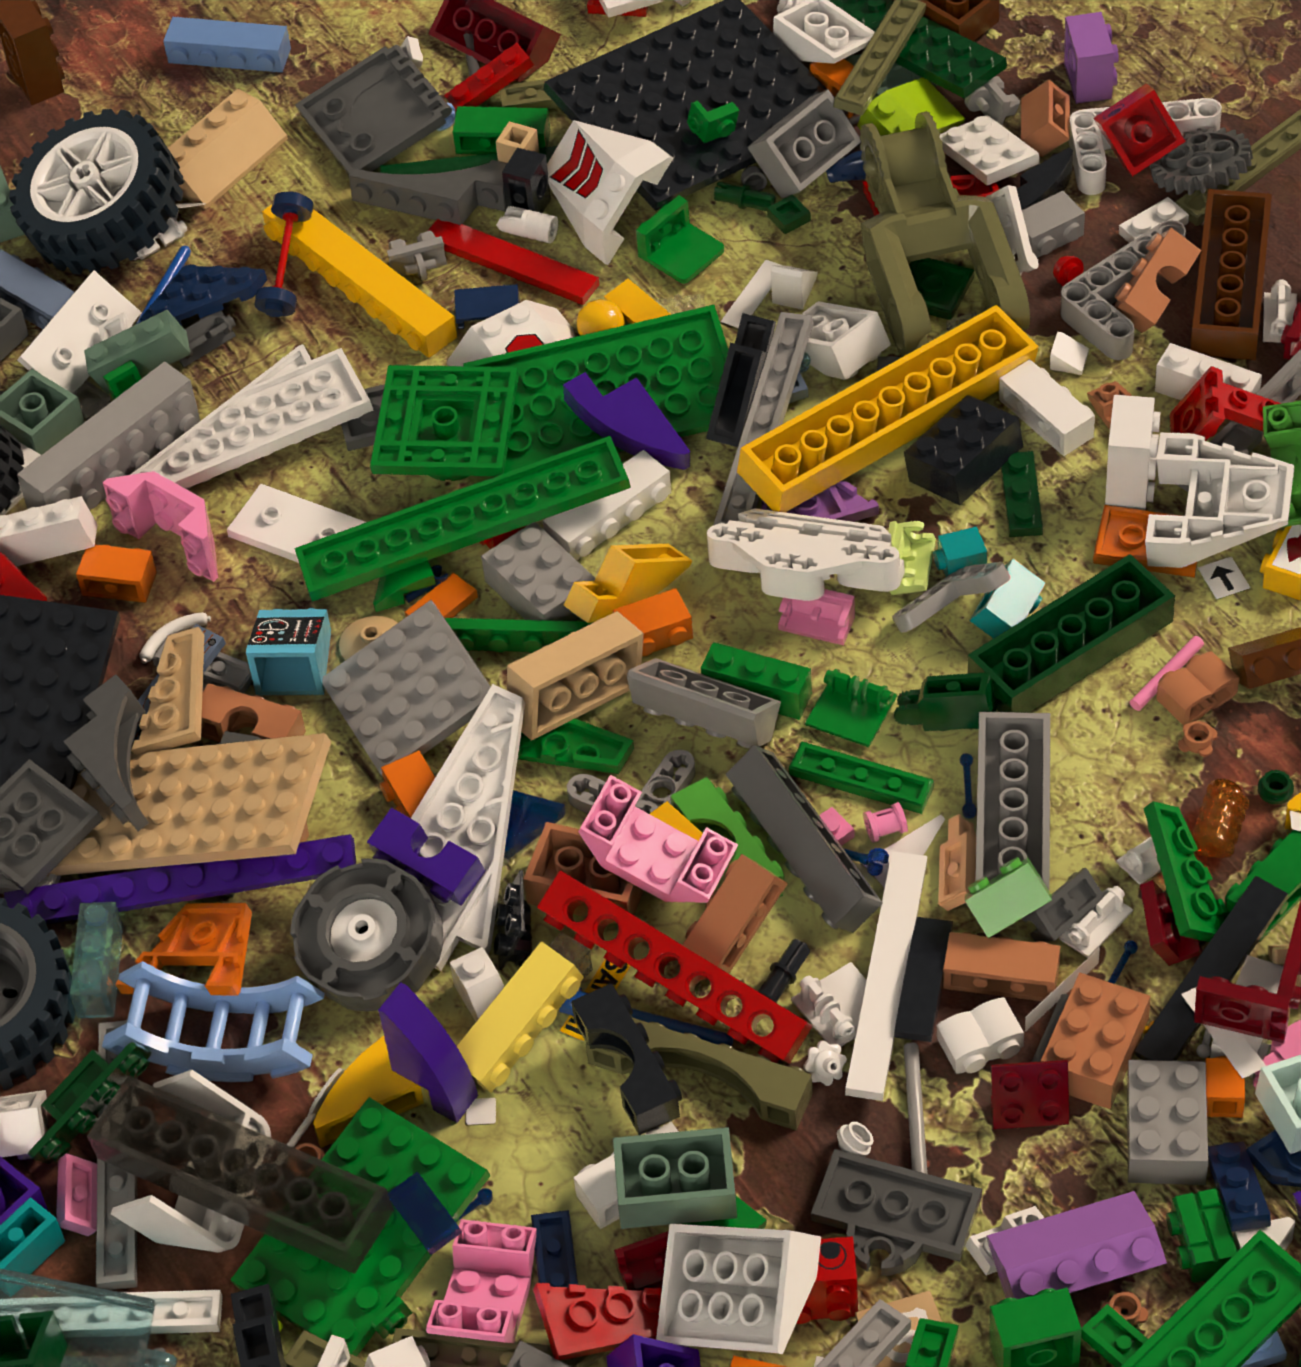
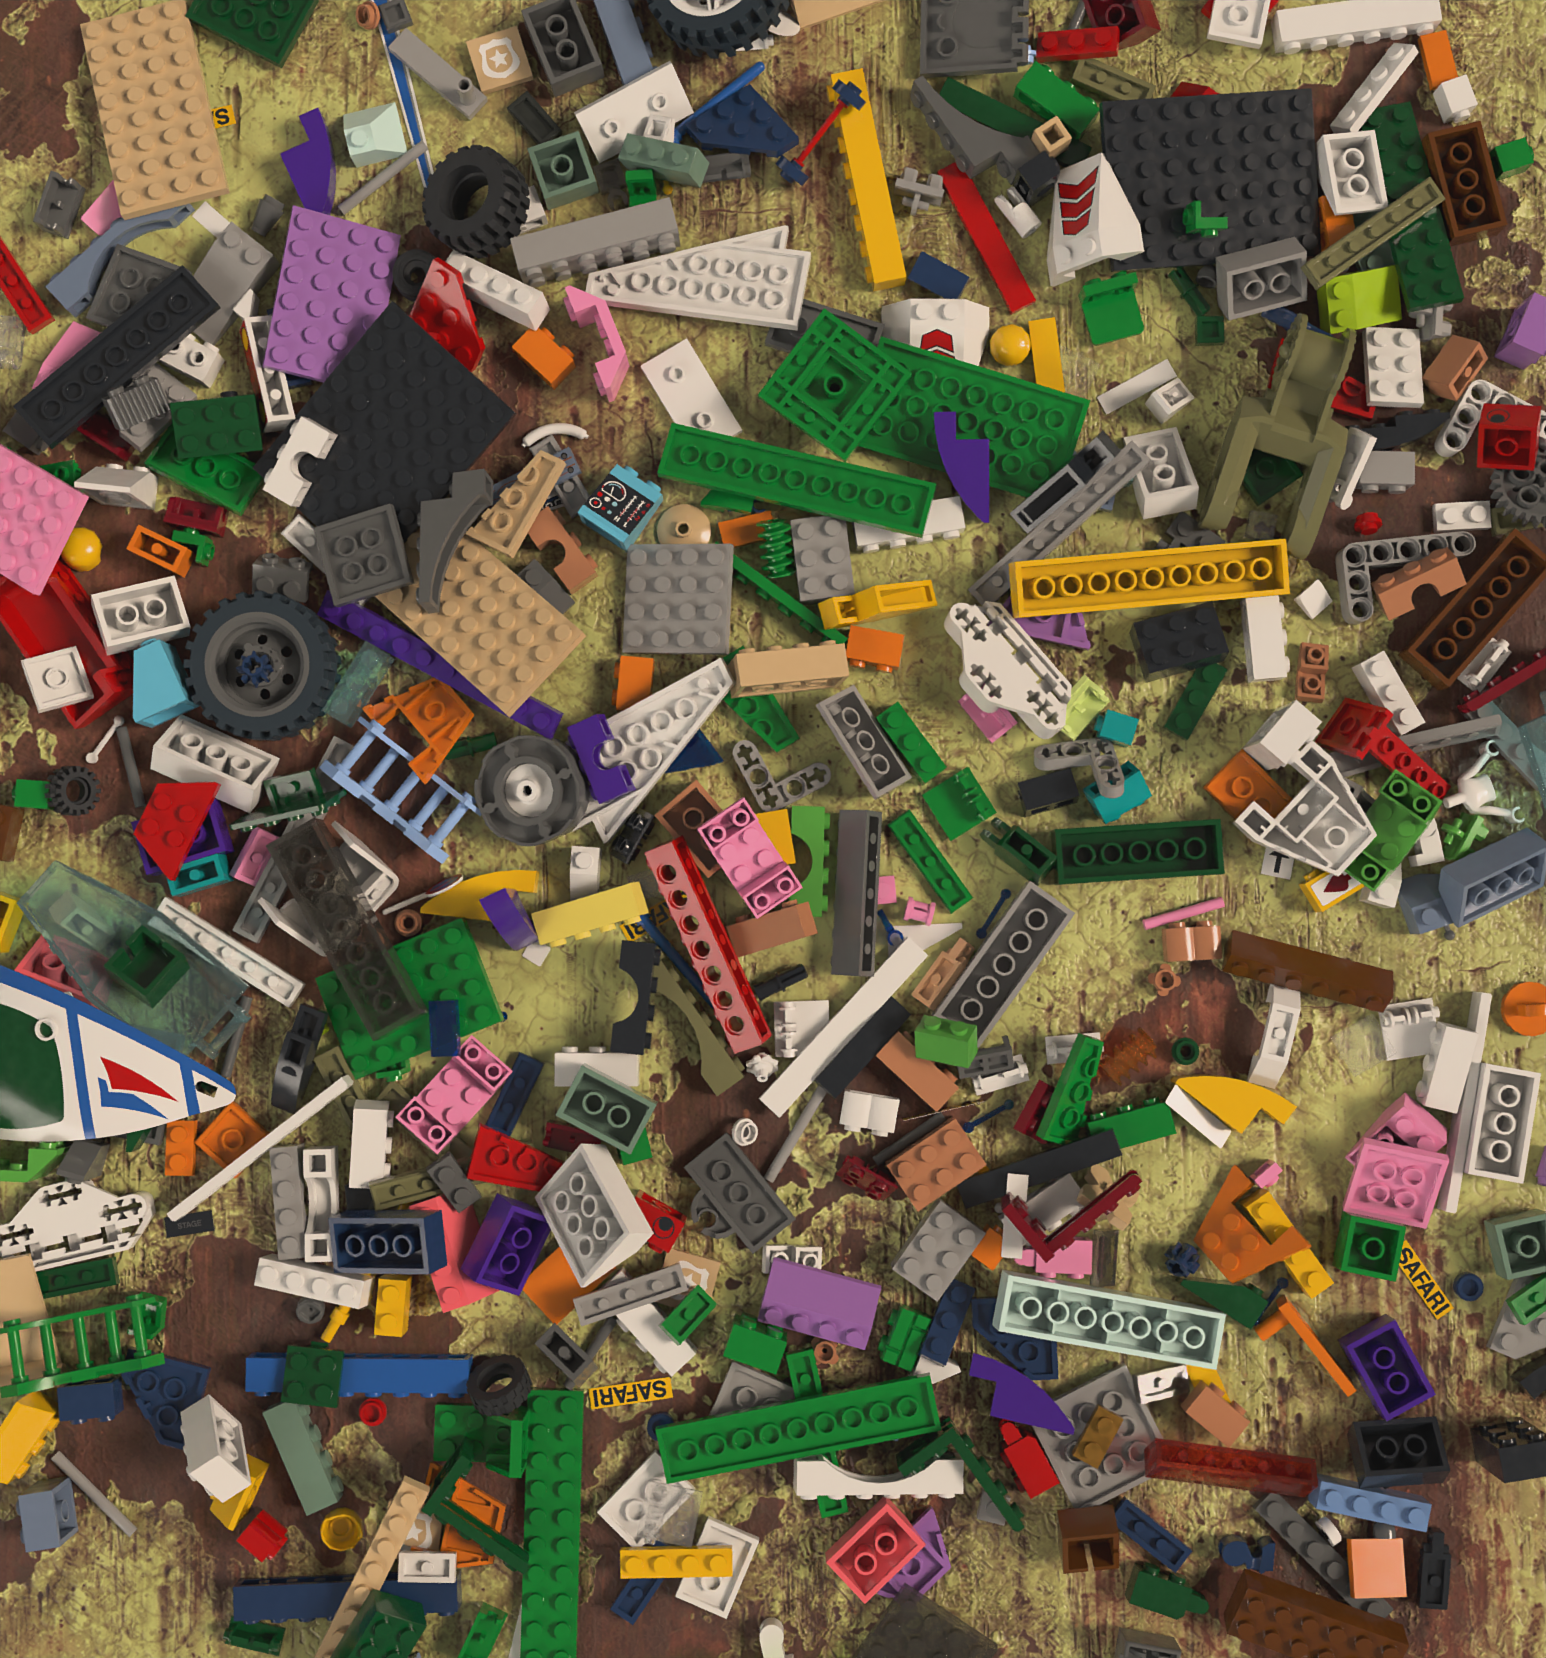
camera: 30 degrees right, 35 degrees up
none -> dark green axle [445,732,498,760]
none -> green piece [756,519,796,578]
none -> black hinge [1017,768,1080,817]

